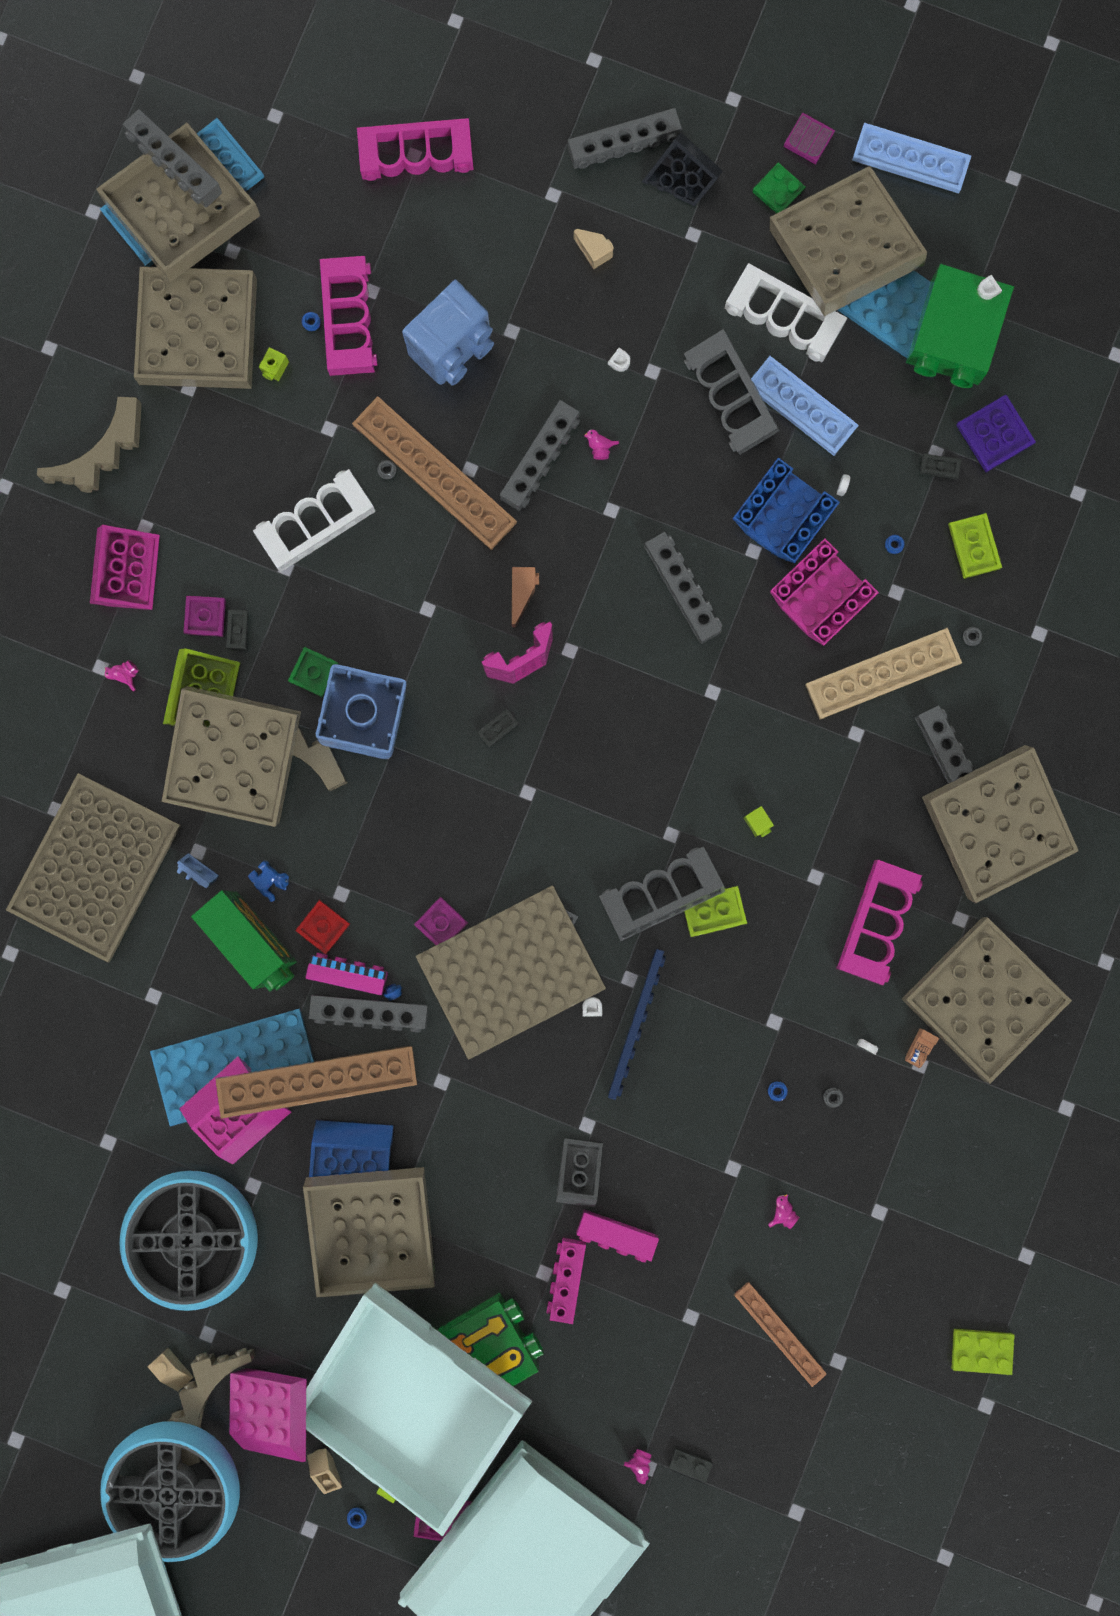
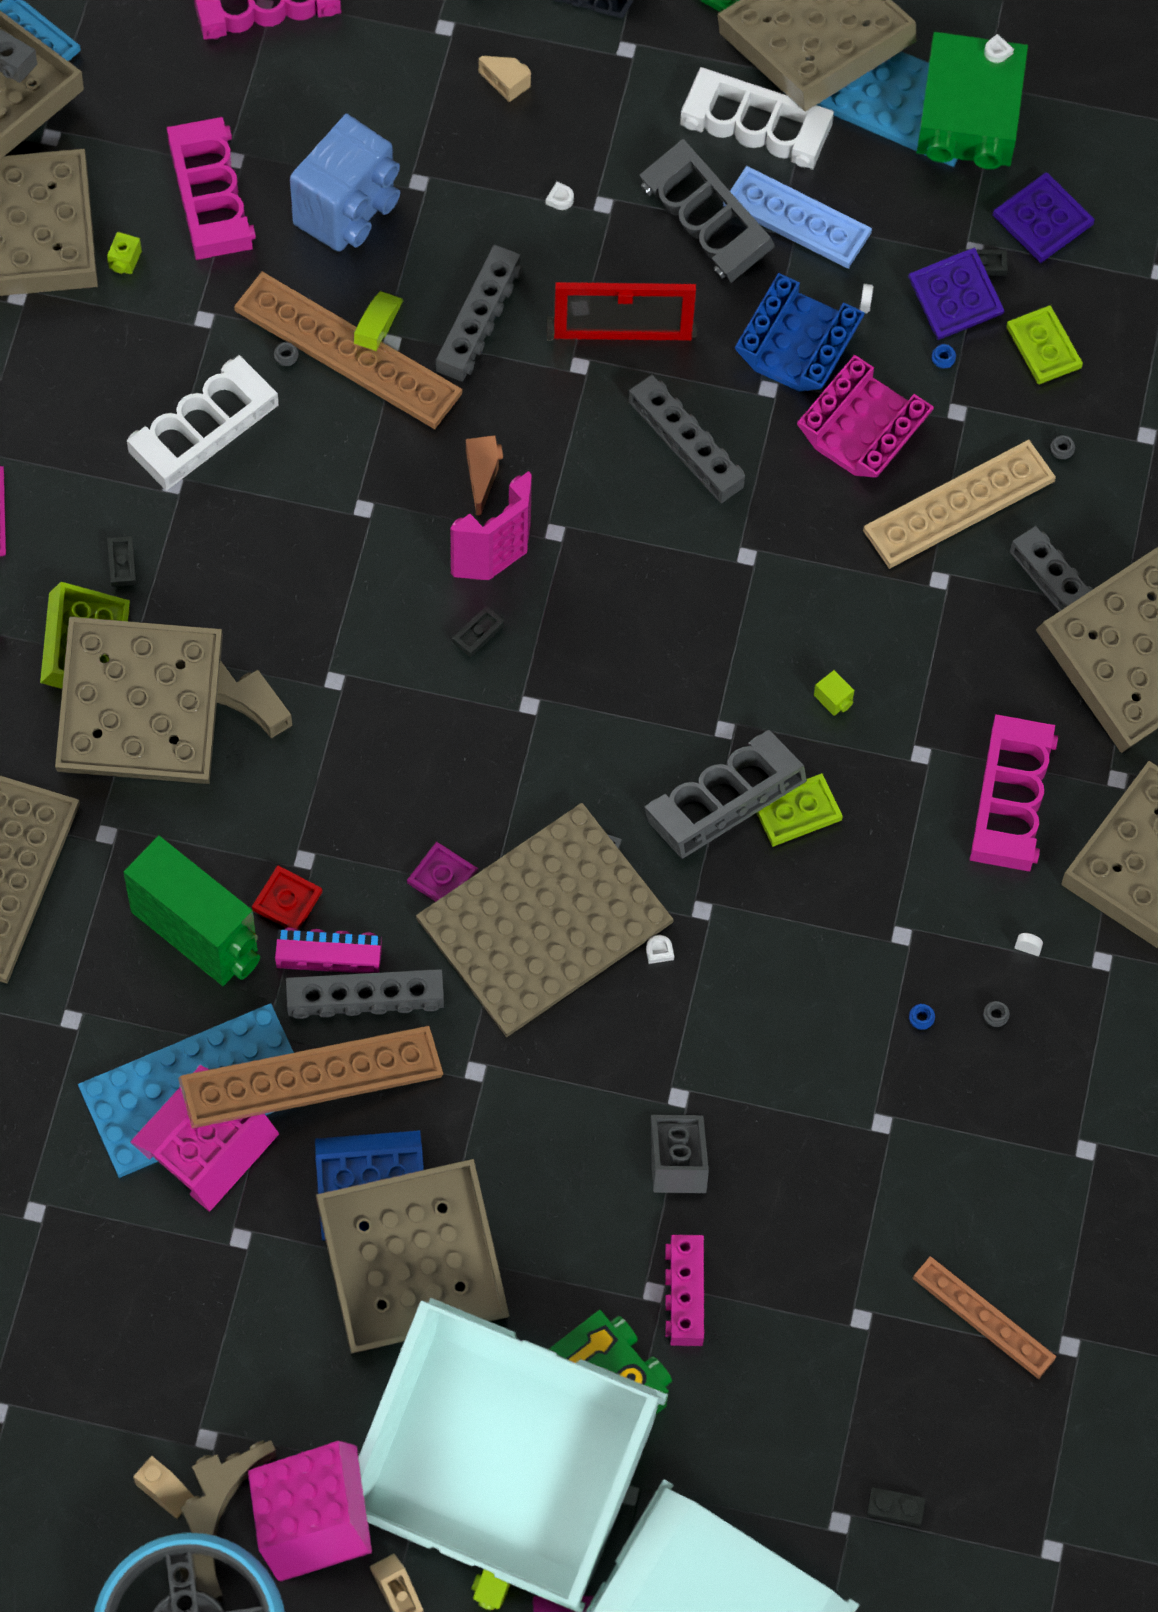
camera: 15 degrees left, 20 degrees down
dark grey wheel [120,1171,258,1311] -> none
medium blue plate [177,853,219,889] -> none
magenta plate [184,596,226,637] -> none
blue animal [248,861,289,902] -> none
green plate [288,647,339,698] -> none
blue plate [302,312,321,331] -> none
medium blue brick [316,664,406,759] -> none
blue plate [383,984,402,1001] -> none
dark pink brick [577,1209,659,1262] -> none
dark pink animal [584,430,619,460] -> none
dark blue plate [608,949,666,1100] -> none
dark pink animal [624,1449,651,1484] -> none
dark pink animal [768,1195,799,1229] -> none
nougat leg [905,1029,939,1068] -> none
none -> lime slope [354,291,403,351]
none -> door [547,282,697,341]
none -> dark purple plate [908,247,1004,341]

